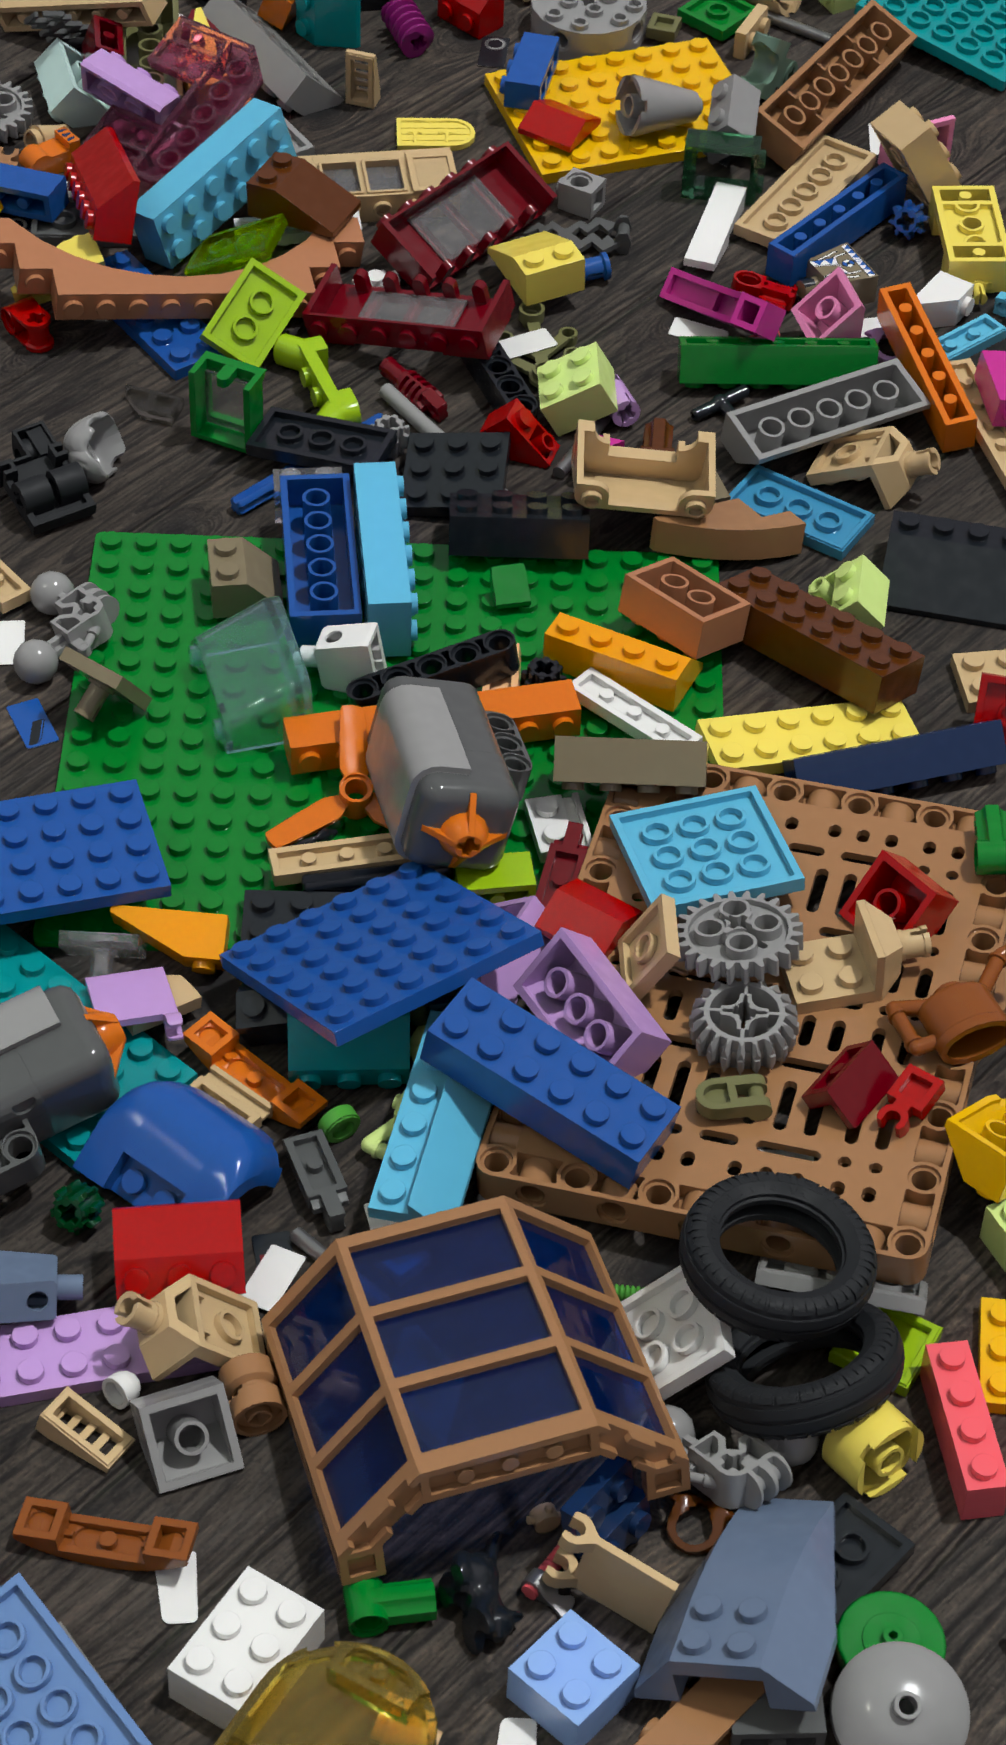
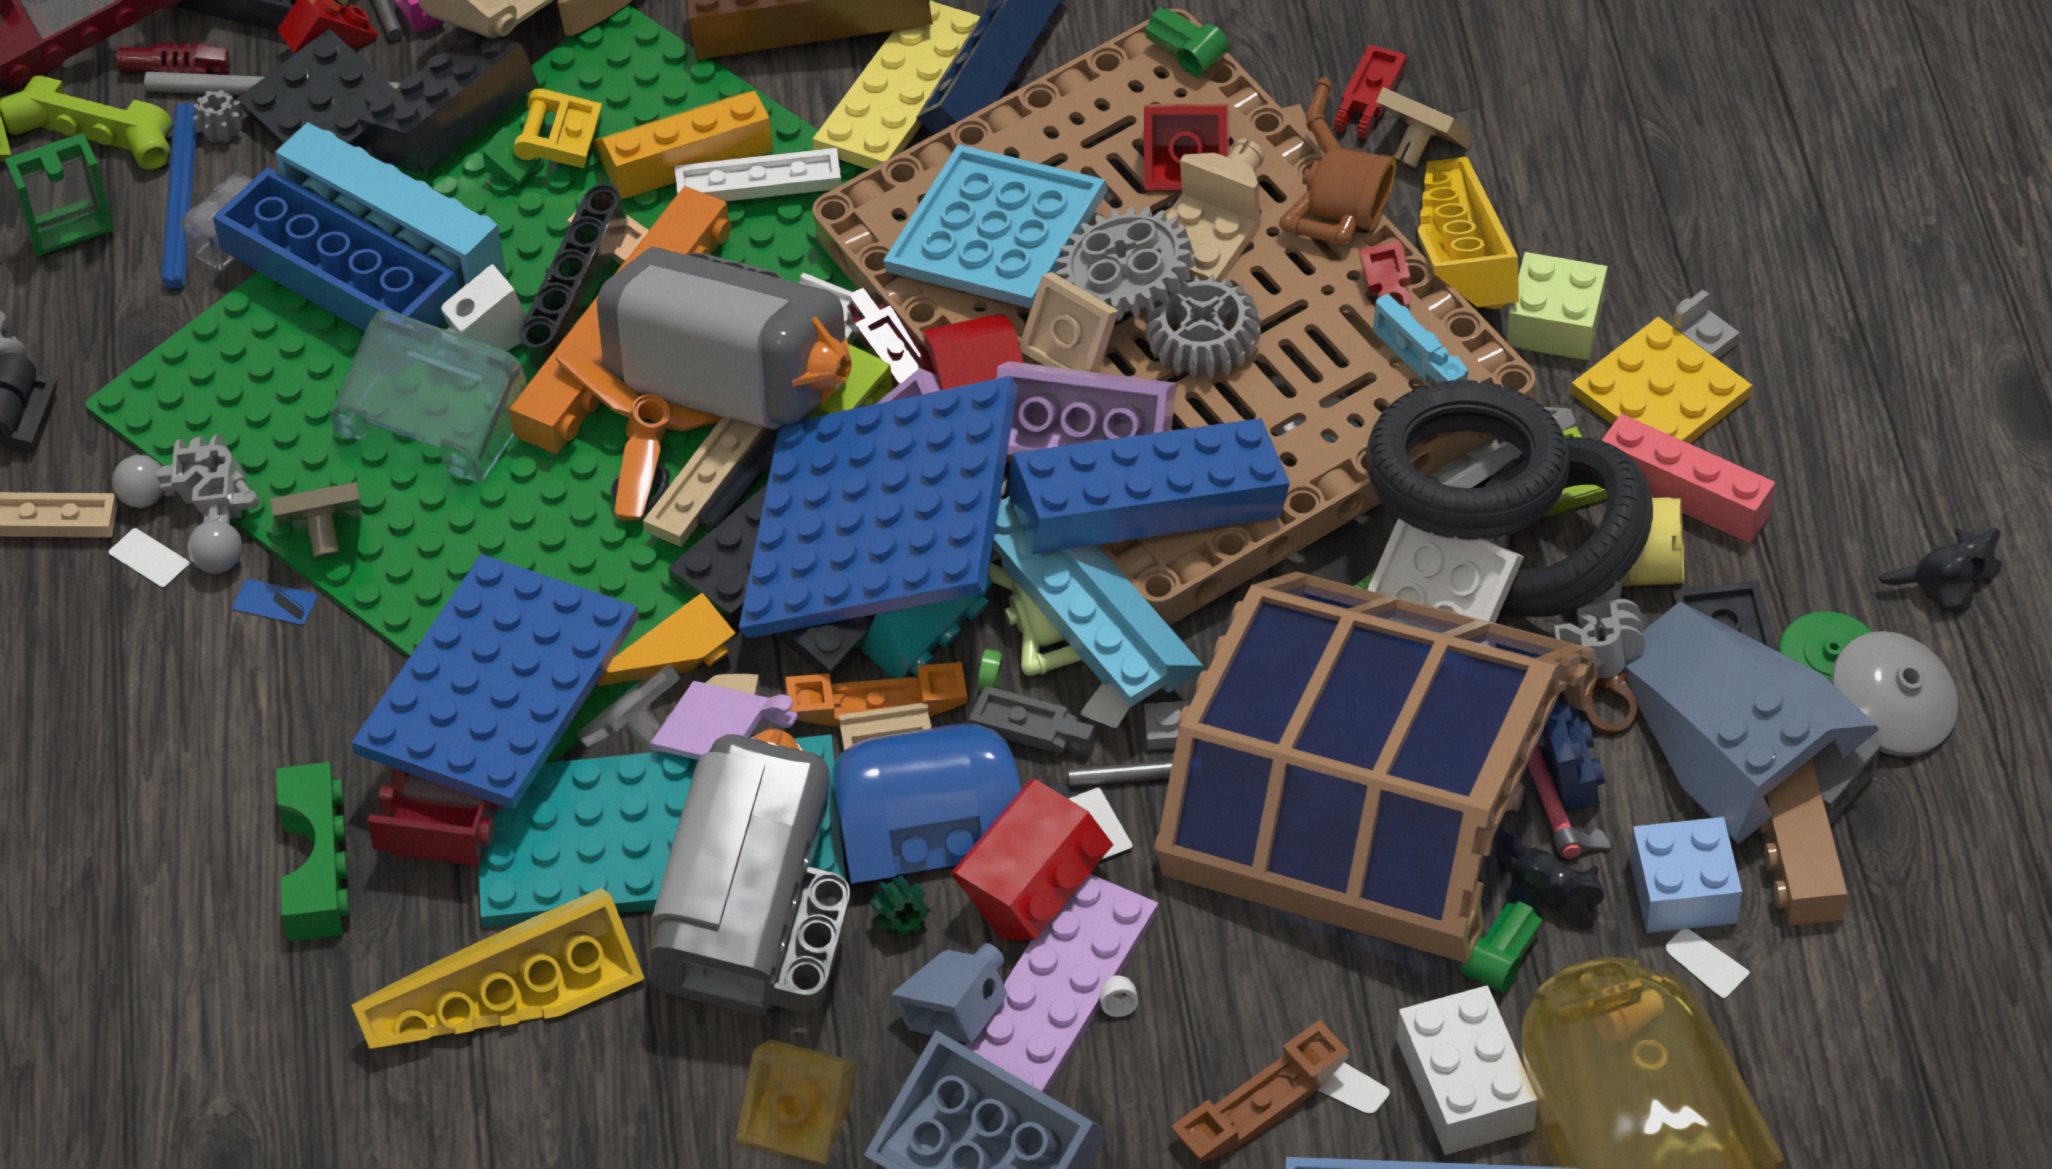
camera: 45 degrees left, 5 degrees up
tan slope [35,1386,135,1473] -> none
tan plate [114,1273,266,1382] -> none
light grey slope [129,1375,245,1494] -> none
dark tan slope [207,537,284,618] -> none
medium nougat wheel [218,1353,287,1436] -> none
black plate [246,406,398,476] -> none
black gear [521,656,566,685] -> none
tan flag [541,1511,679,1634] -> none
dark tan slope [553,736,709,795] -> none
nougat brick [618,556,751,660] -> none
olive plate [695,1074,773,1121] -> none
dark red panel [801,1040,898,1129] -> none
none -> yellow plate [513,89,602,168]
none -> medium azure hinge [1372,294,1469,383]

